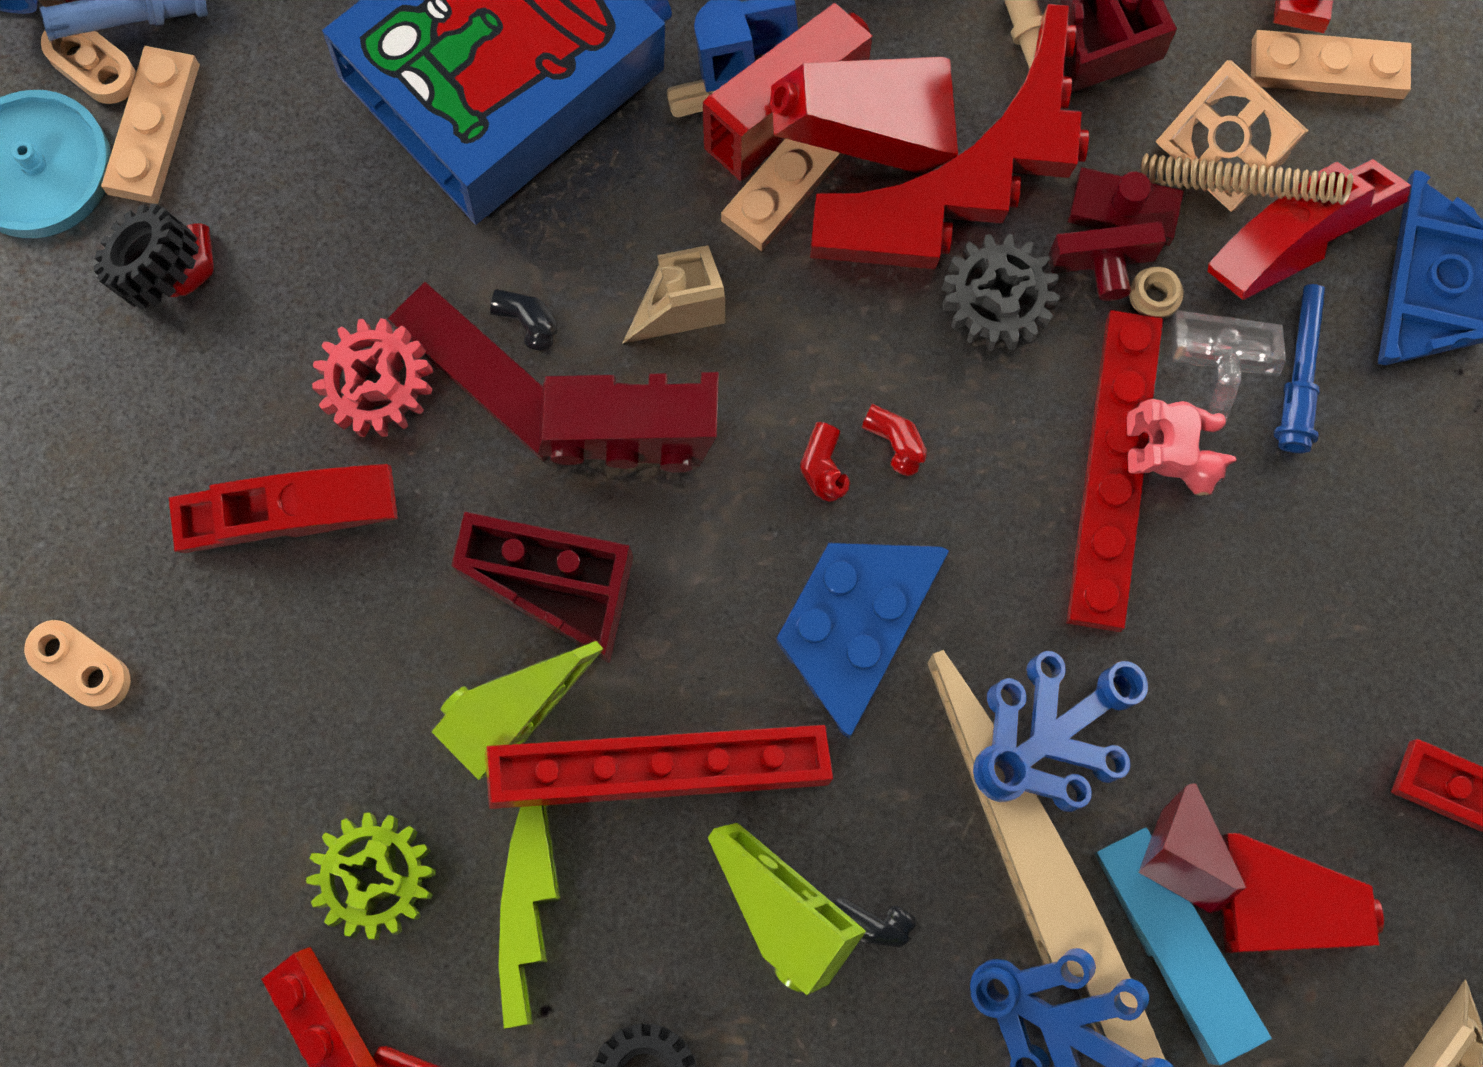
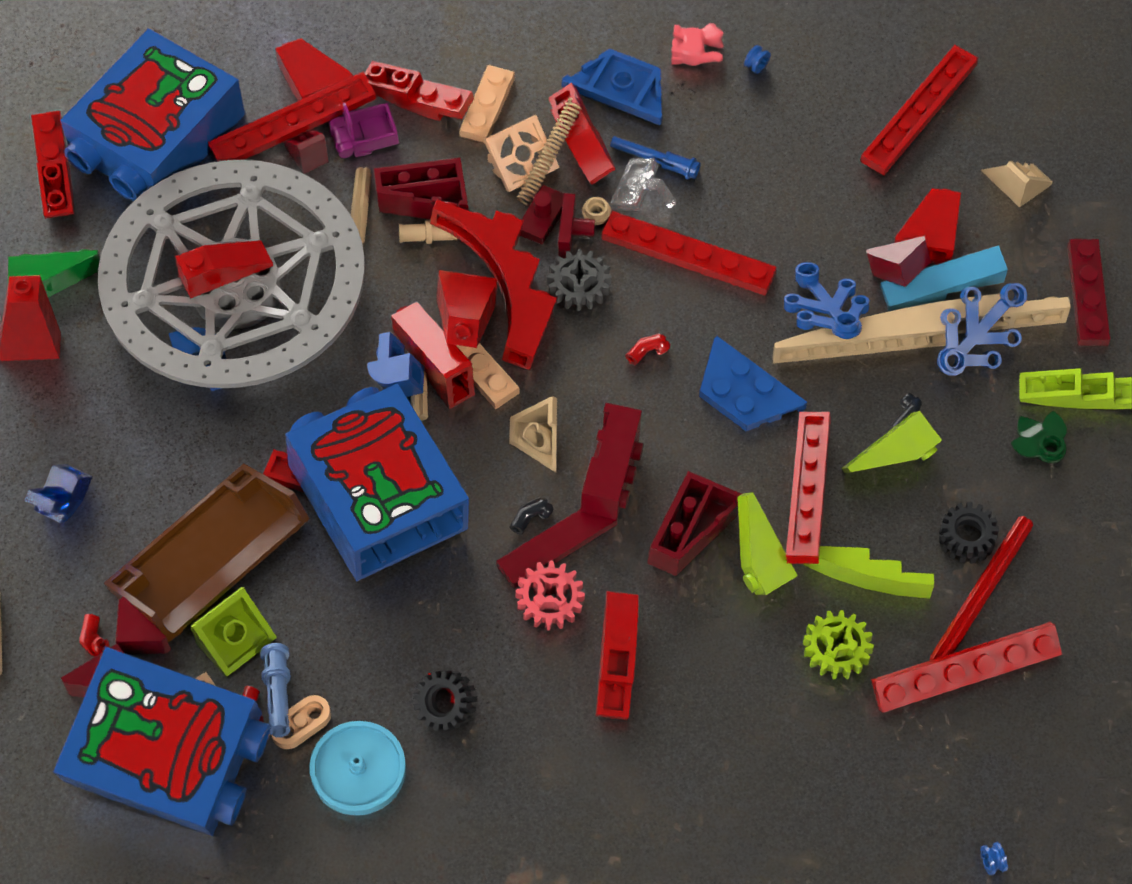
camera: 75 degrees left, 15 degrees down
light nougat plate [24,620,131,710] -> none
light nougat plate [101,46,200,204] -> none
red arm [800,422,850,502] -> none
coral animal [1127,399,1237,496] -> none

